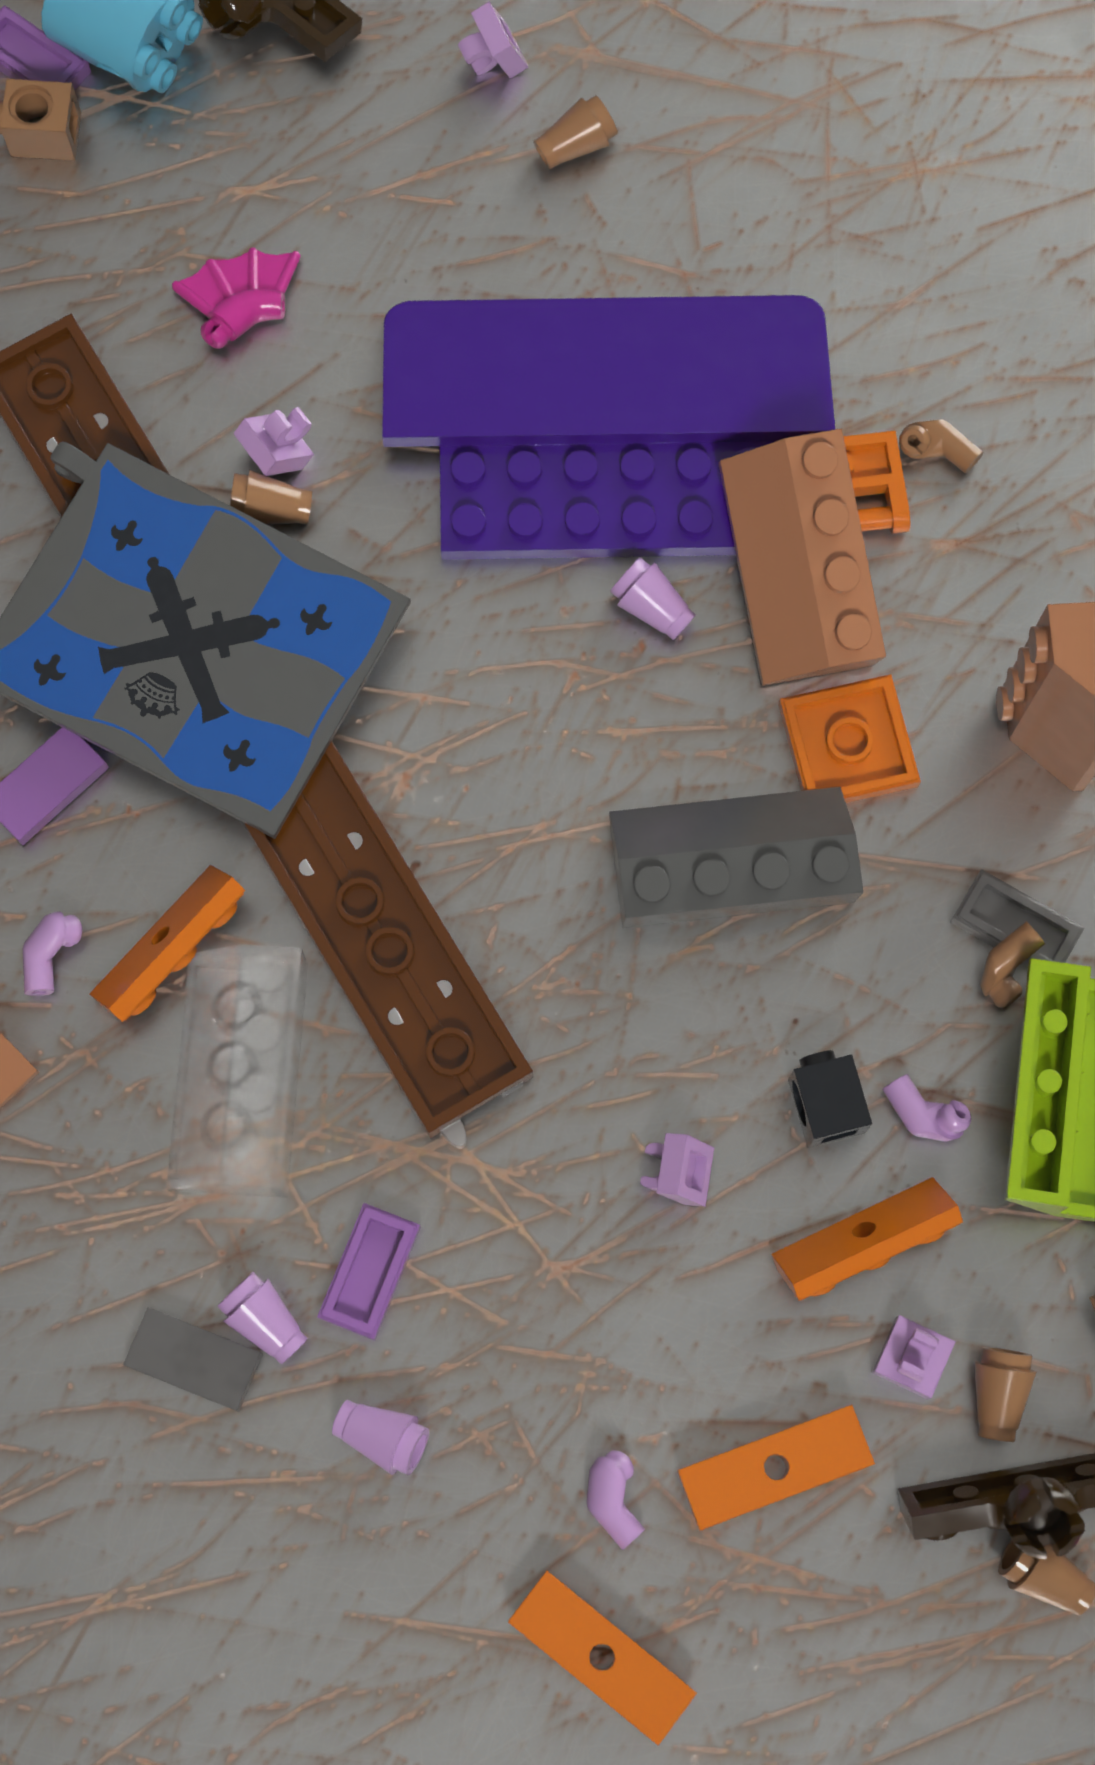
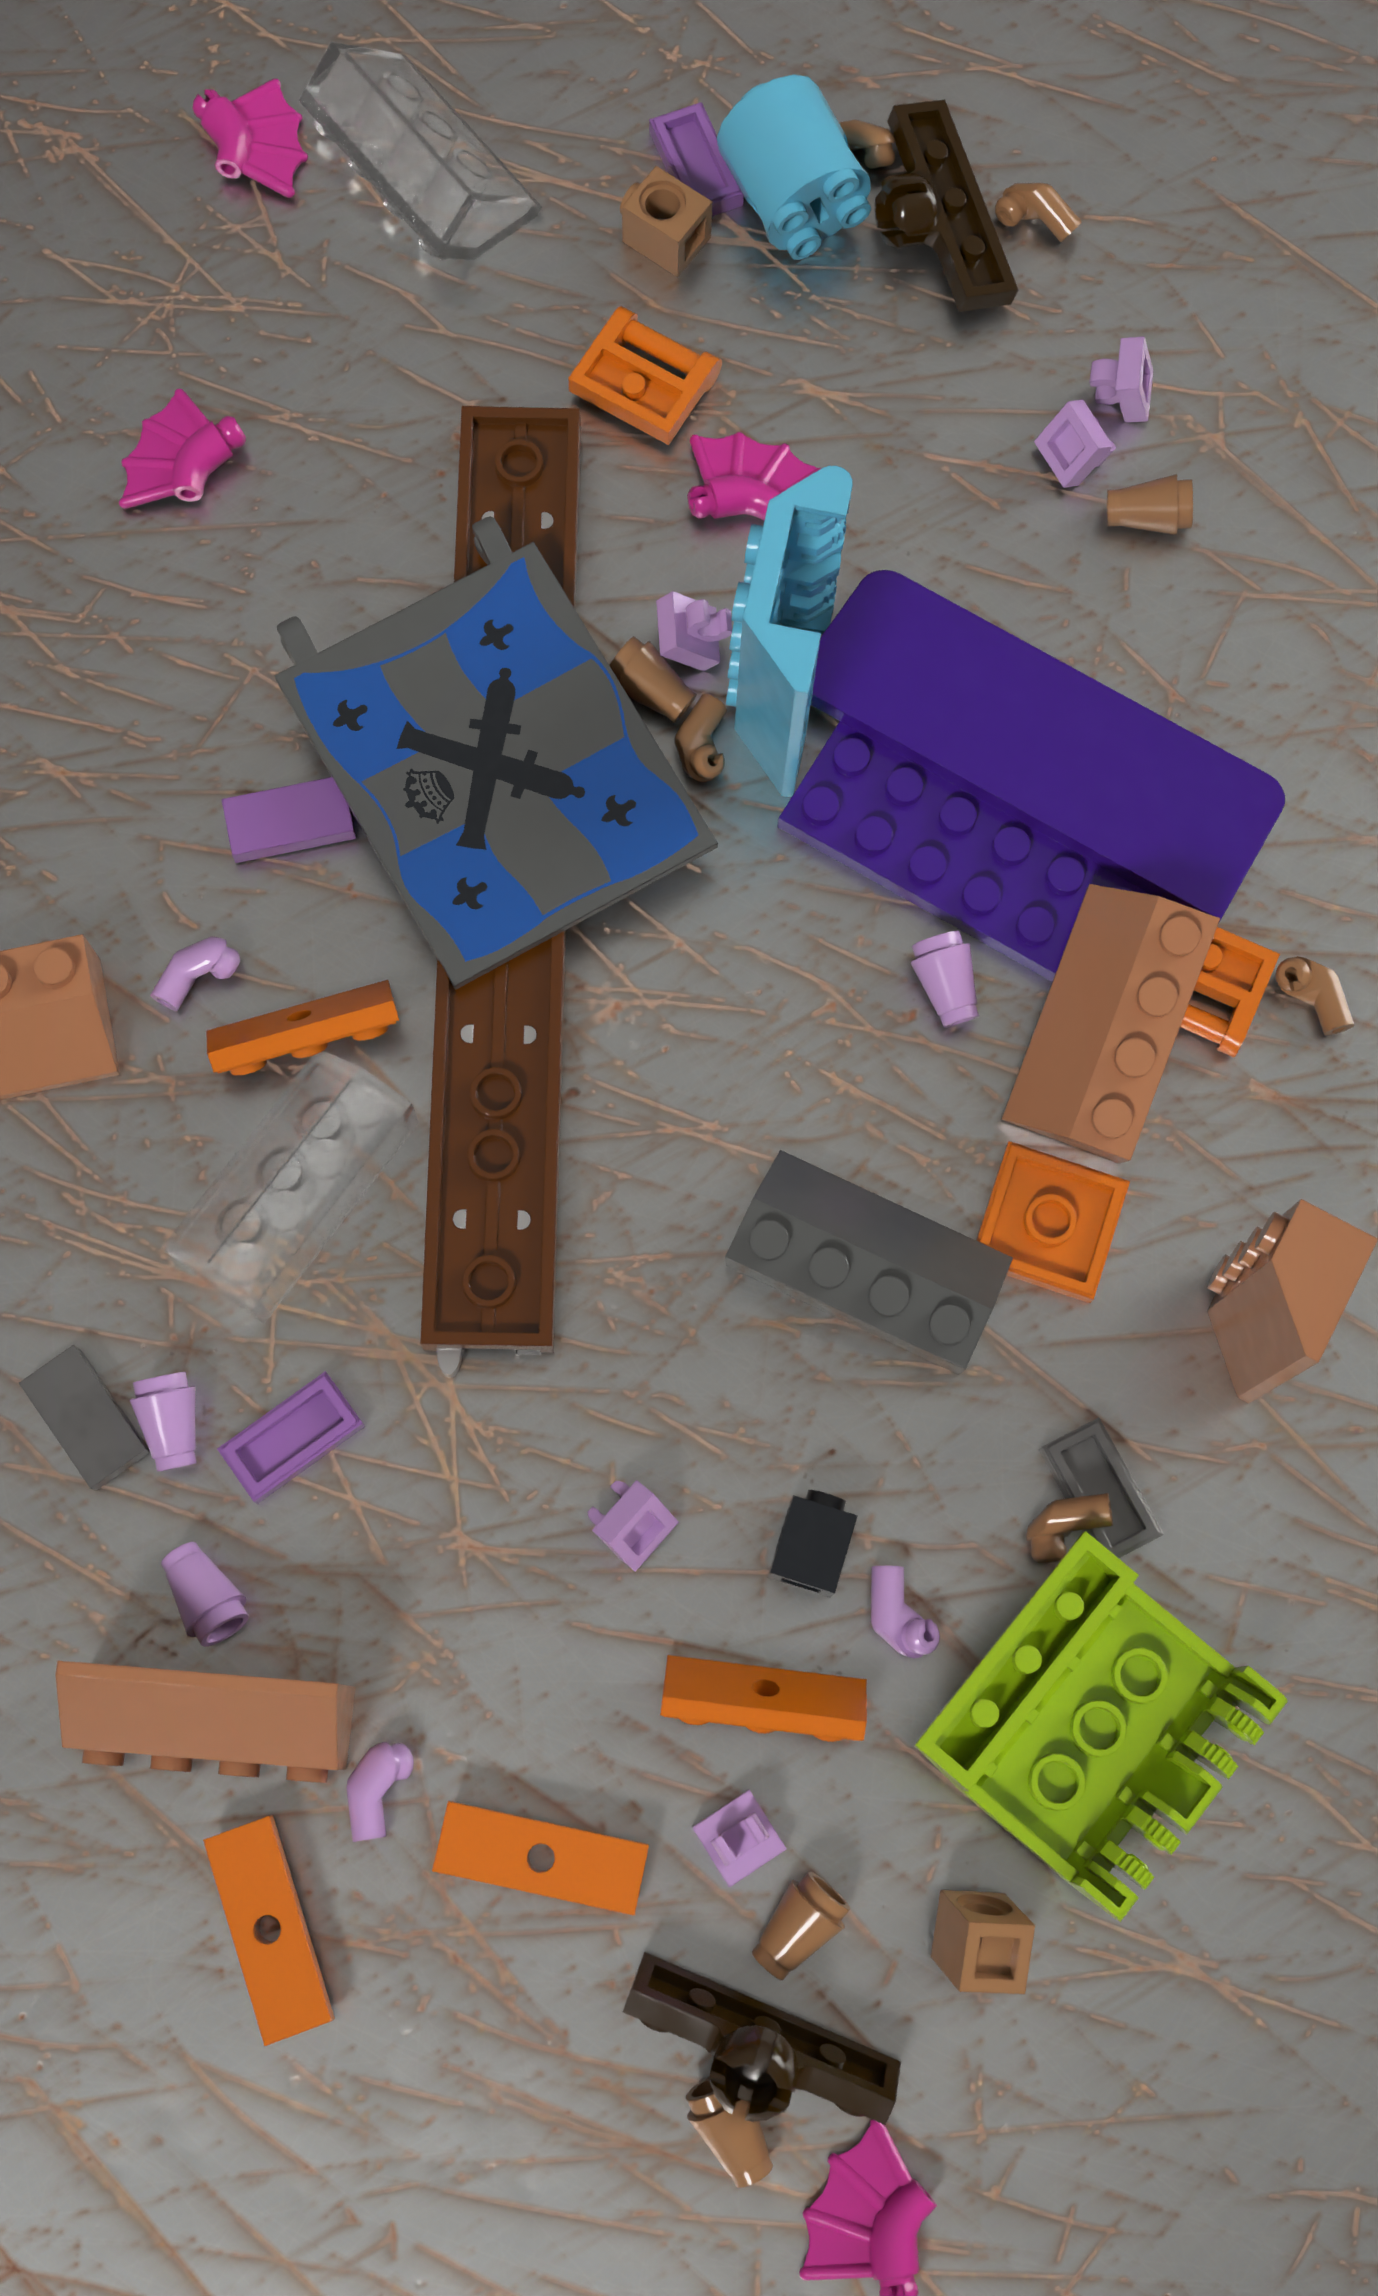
camera: 30 degrees right, 0 degrees up
none -> nougat slope [55,1661,356,1783]
none -> orange plate [568,306,722,445]
none -> medium nougat arm [674,694,727,782]
none -> medium azure slope [726,466,853,798]
none -> lavender tile [1034,400,1116,488]

